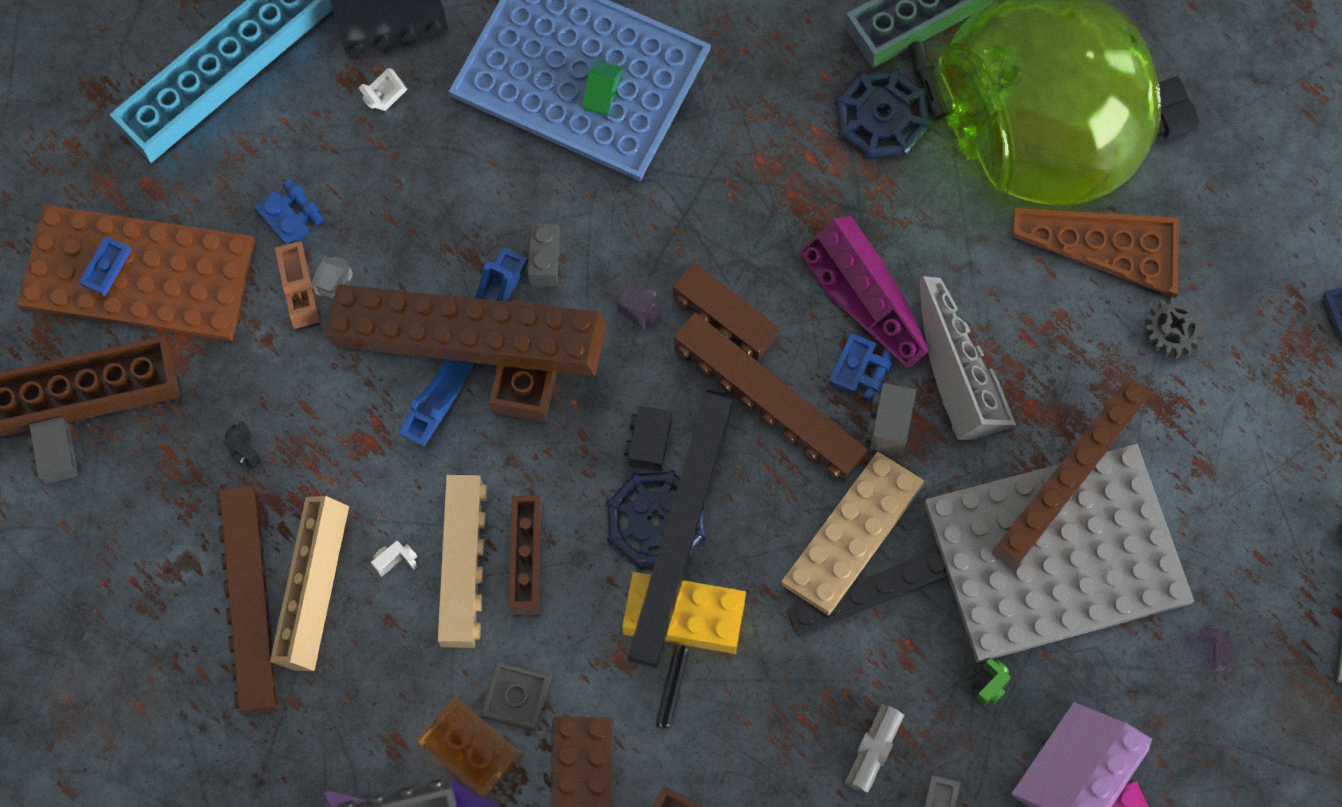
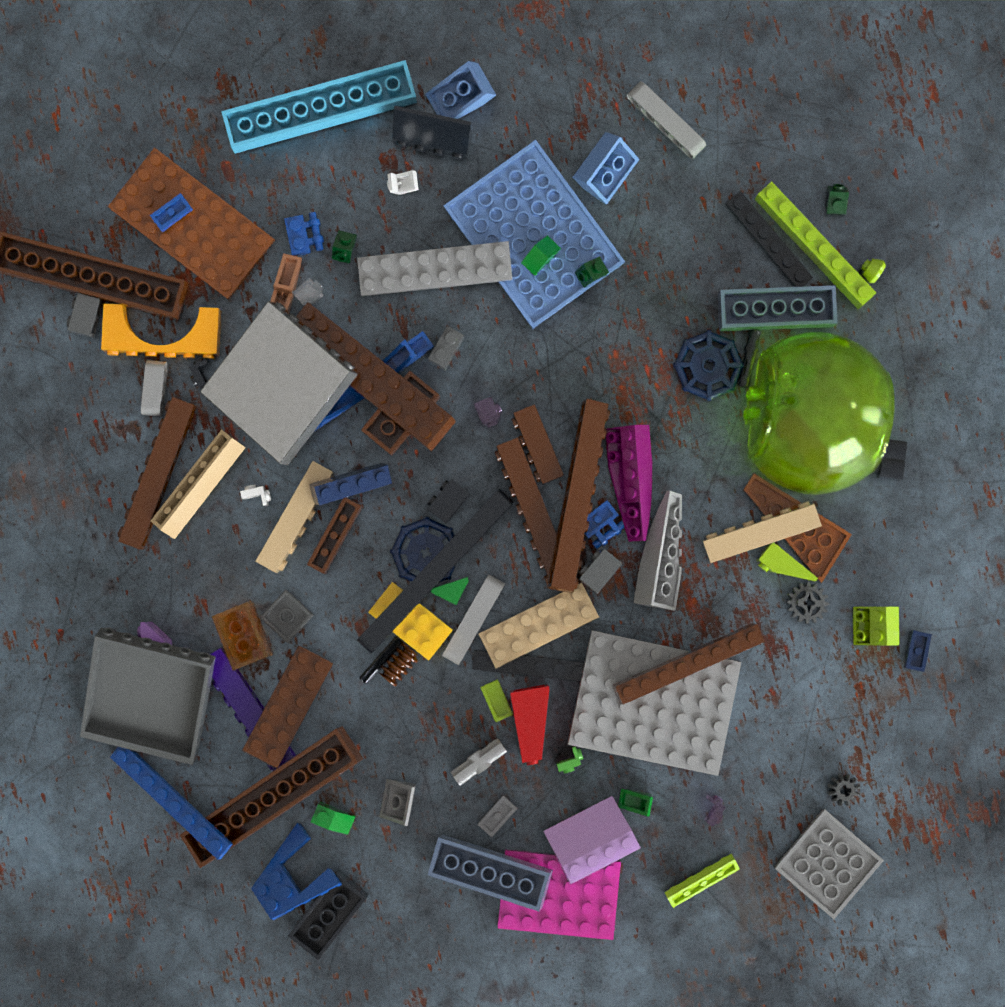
camera: 20 degrees right, 15 degrees up
none -> light orange arch [101,304,222,359]
none -> light grey beam [141,360,168,417]
none -> flat silver panel [200,301,358,465]
none -> dark blue brick [309,463,392,505]
none -> dark green bracket [332,230,357,263]
none -> light grey plate [357,241,513,296]
none -> reddish brown piece [379,643,418,686]
none -> green slope [431,577,469,605]
none -> light grey beam [442,574,505,666]
none -> lime tile [480,679,513,722]
none -> red slope [510,684,549,765]
none -> reddish brown brick [547,399,610,593]
none -> dark green bracket [575,256,609,288]
none -> green slope [618,788,653,817]
none -> lime plate [664,854,740,908]
none -> tan brick [703,501,822,563]
none -> lime slope [756,542,818,581]
none -> lime slope [853,606,899,646]

